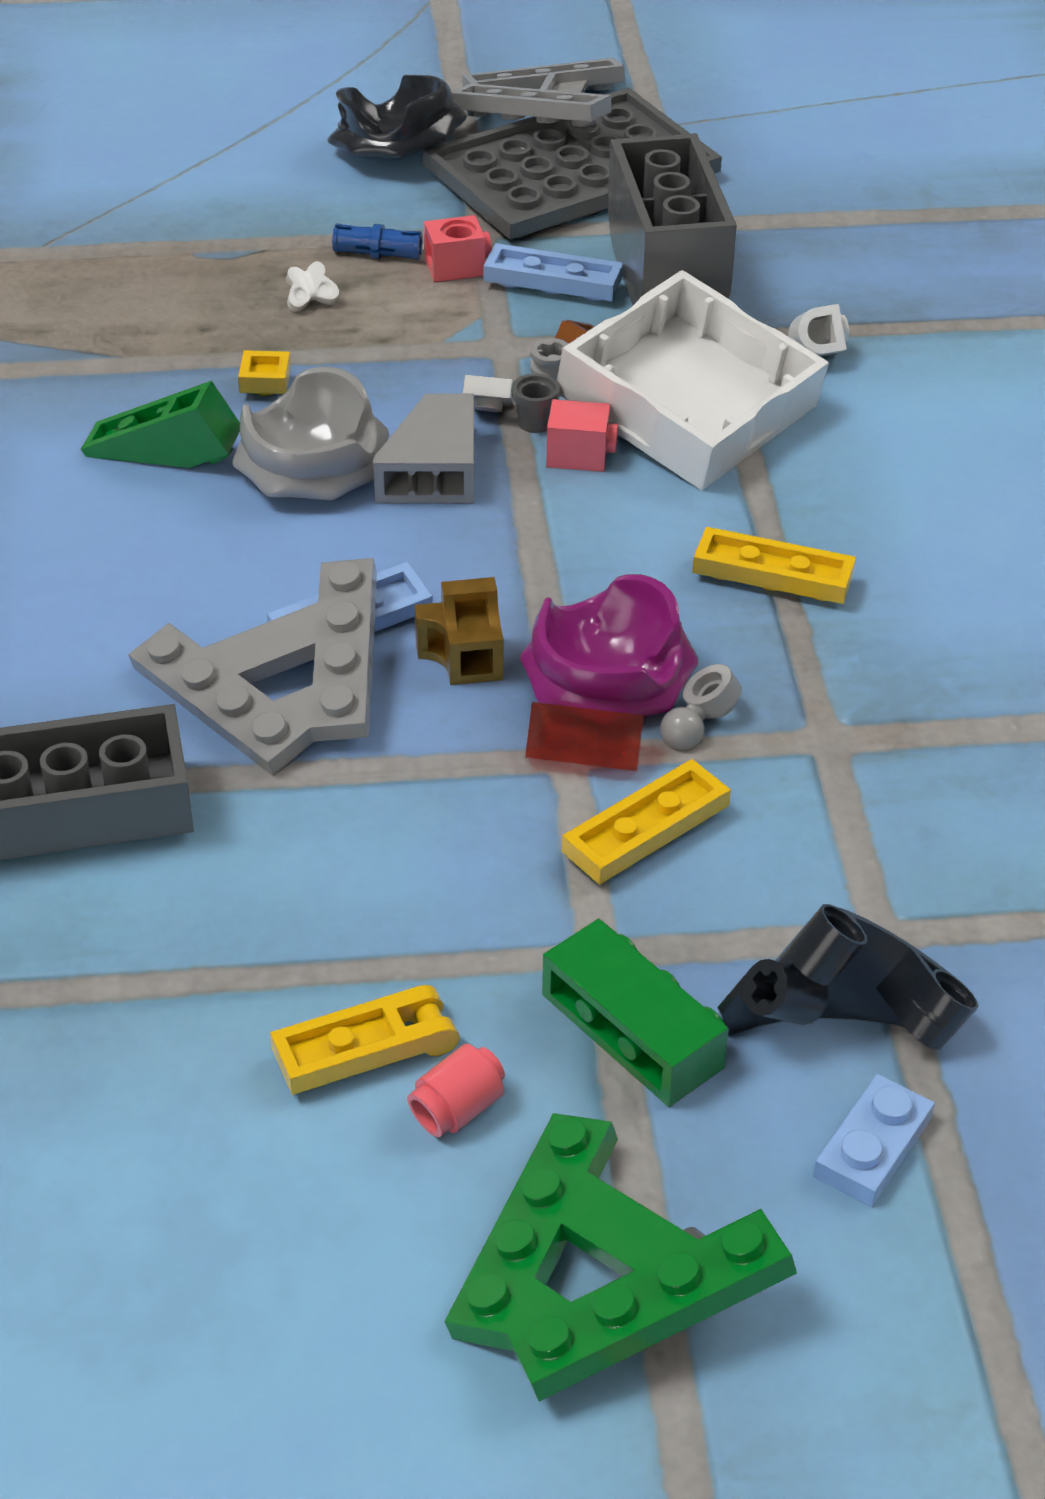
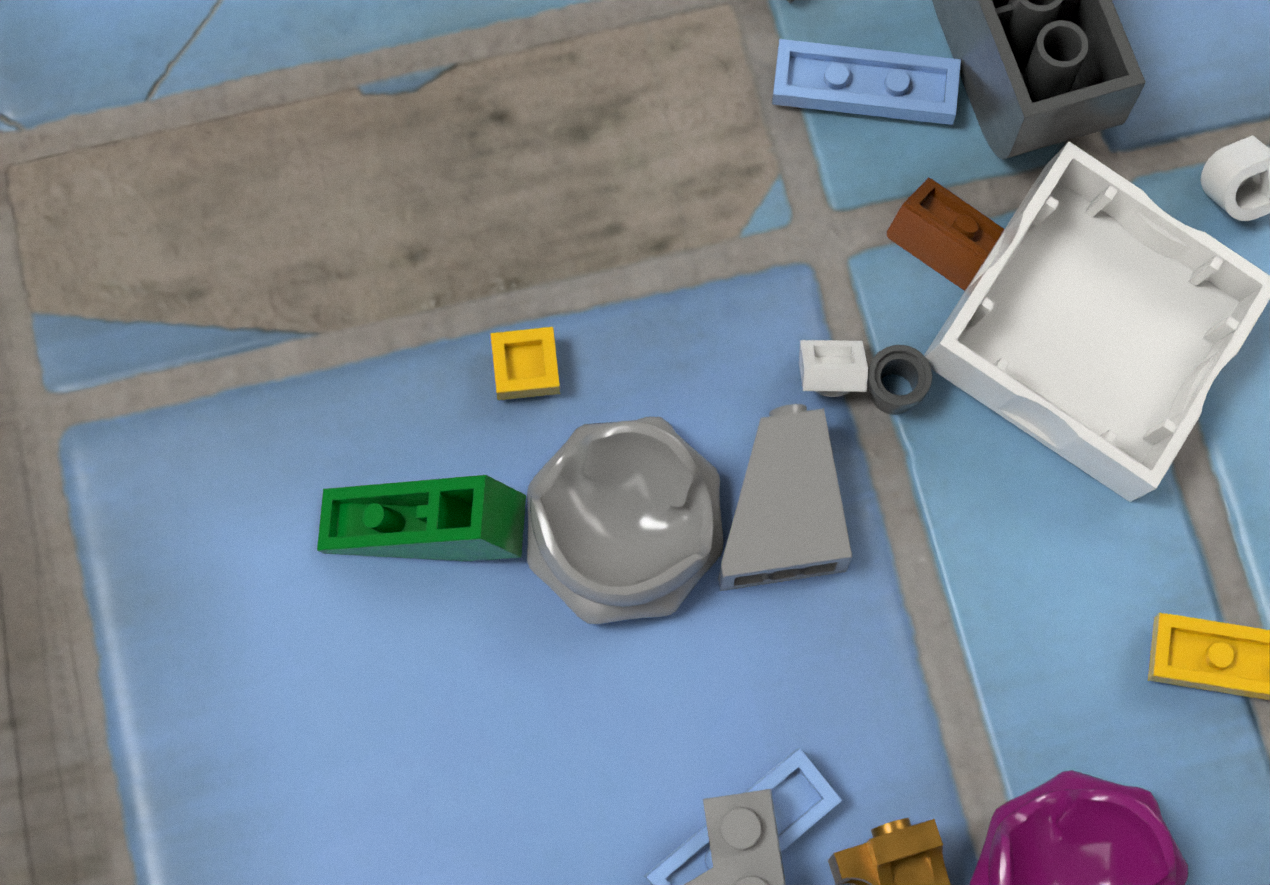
camera: 10 degrees left, 30 degrees up
white piece [286,261,339,312] -> none
blue pin [332,223,423,260] -> none
coral brick [424,215,492,282] -> none
light grey bush [530,338,569,380] -> none
coral brick [546,399,618,472] -> none

